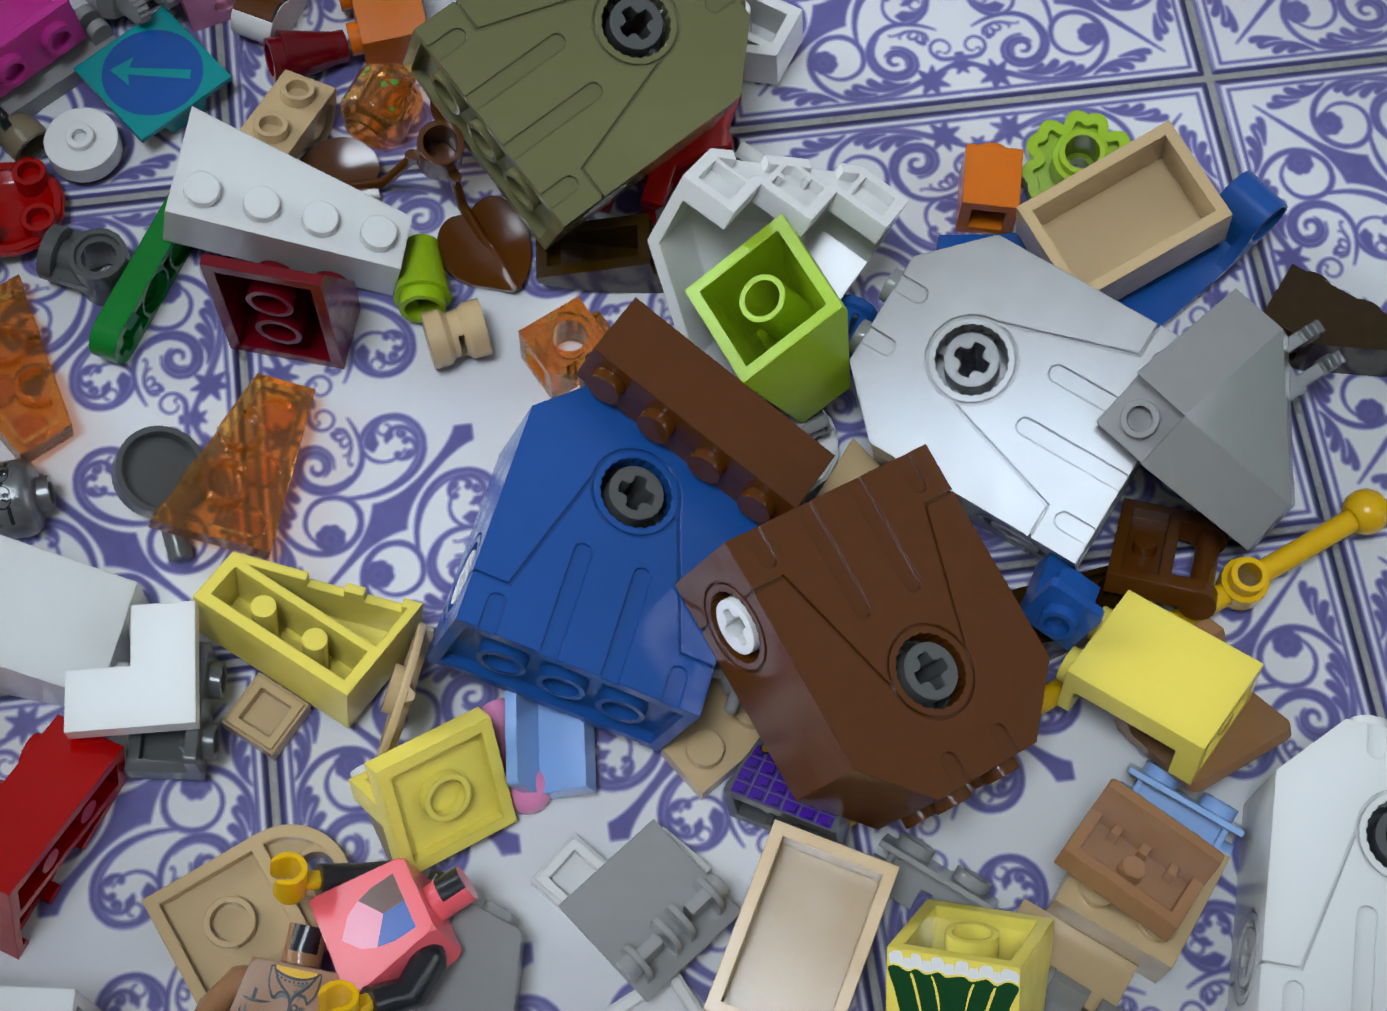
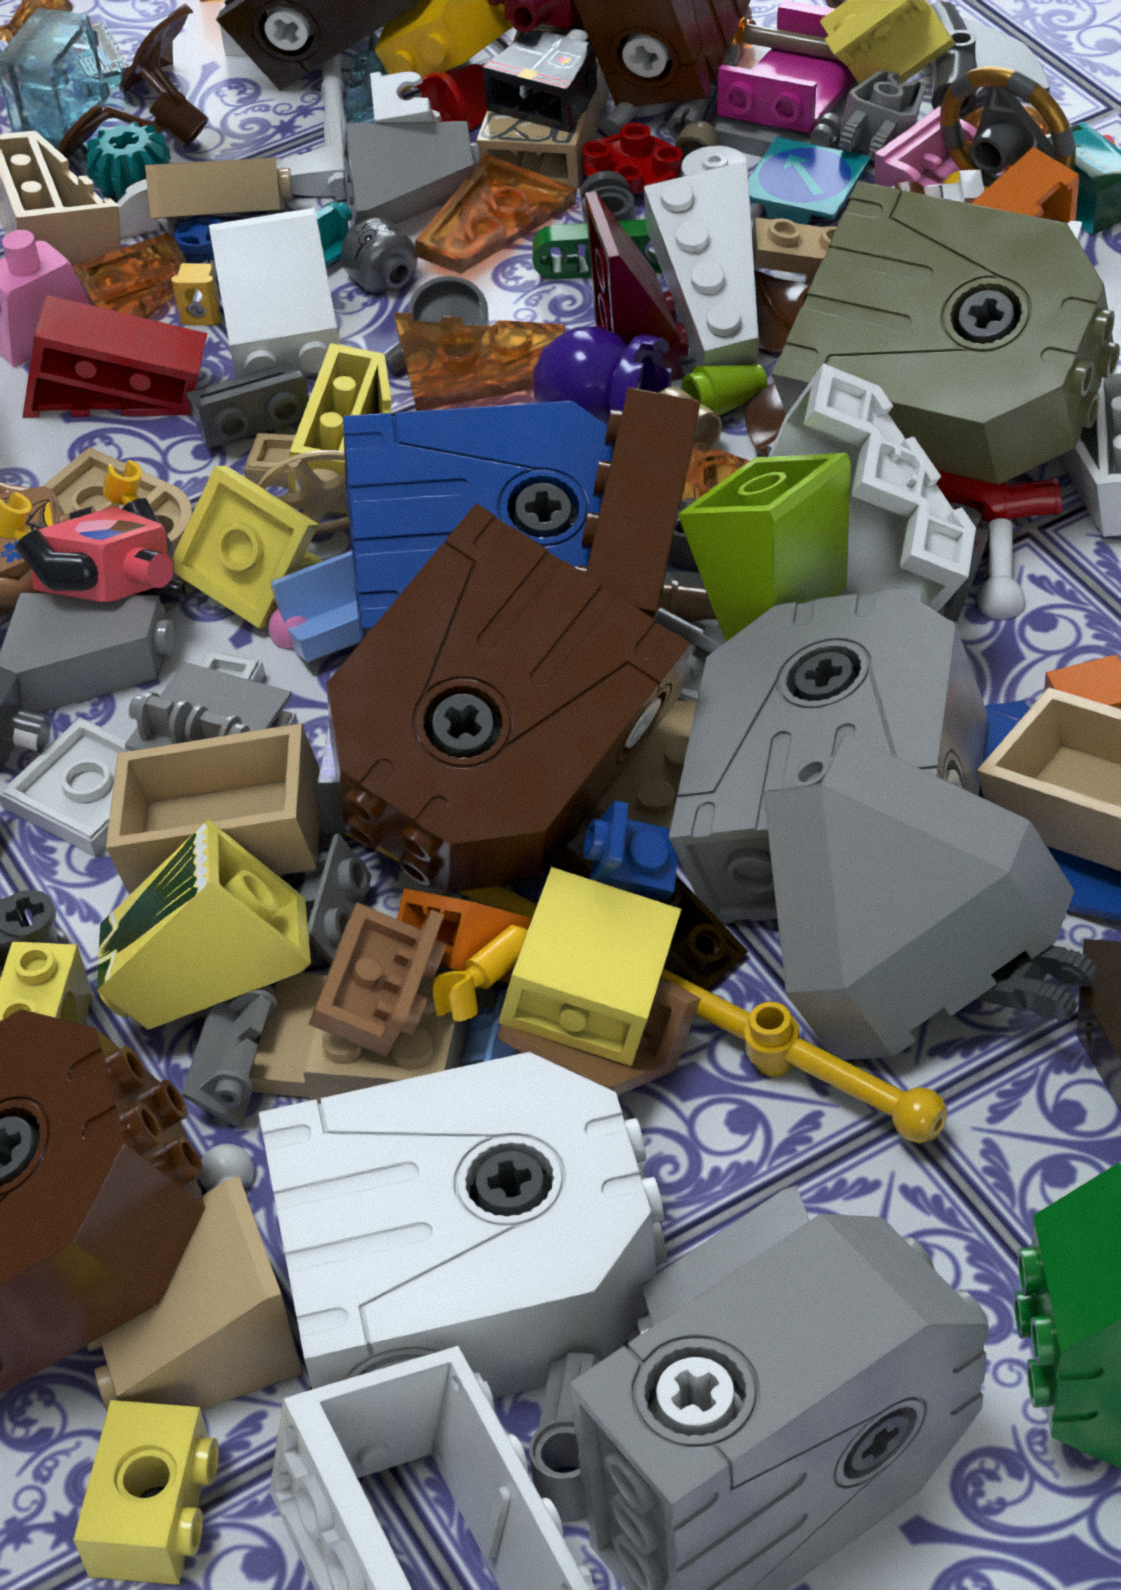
camera: 75 degrees right, 20 degrees down
white tile [64,600,200,739] -> none
reddish brown plate [1103,498,1229,620] -> none
none -> torso [397,888,532,1022]
none -> dark purple tile [532,326,672,425]

